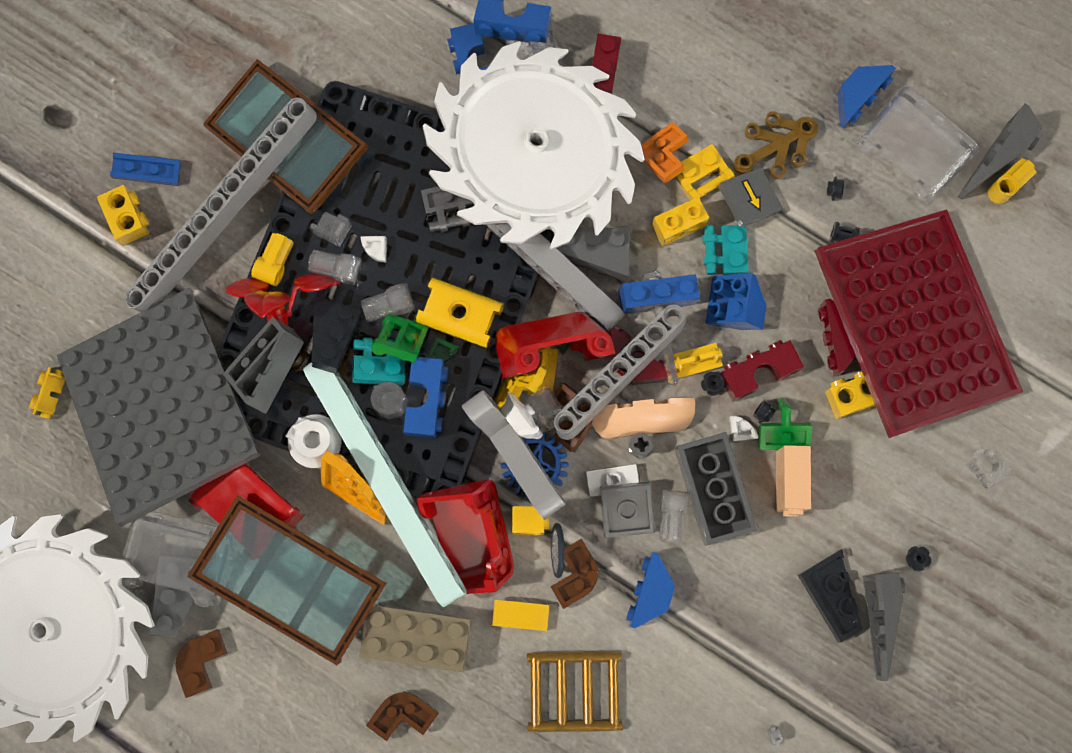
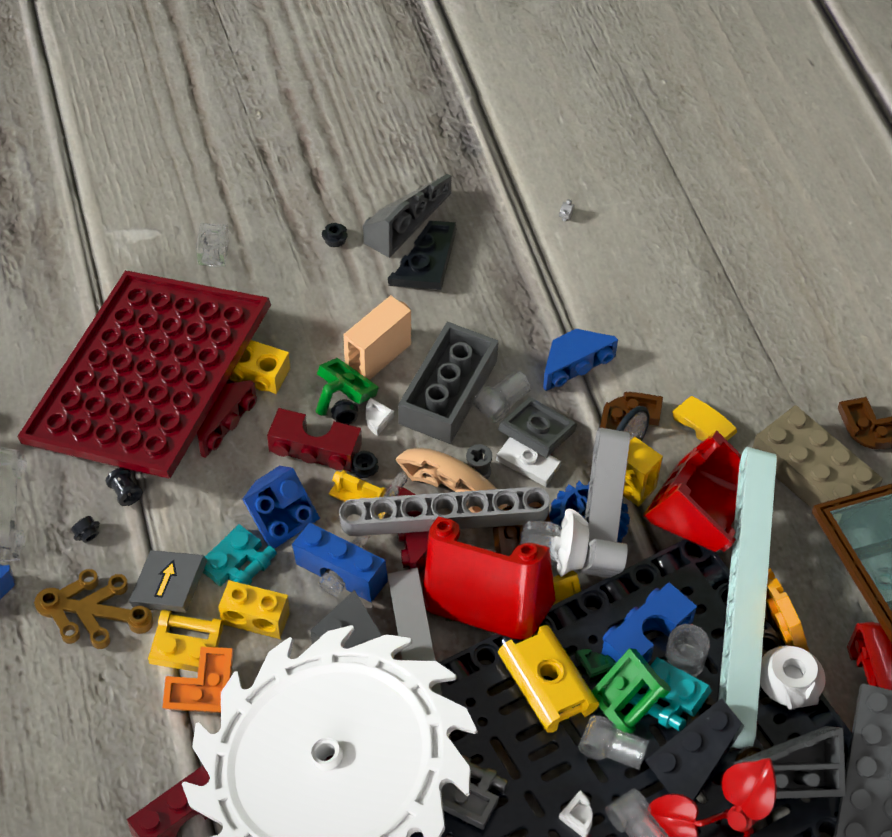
camera: 145 degrees left, 25 degrees down
pearl gold bar [526,652,623,732] -> none

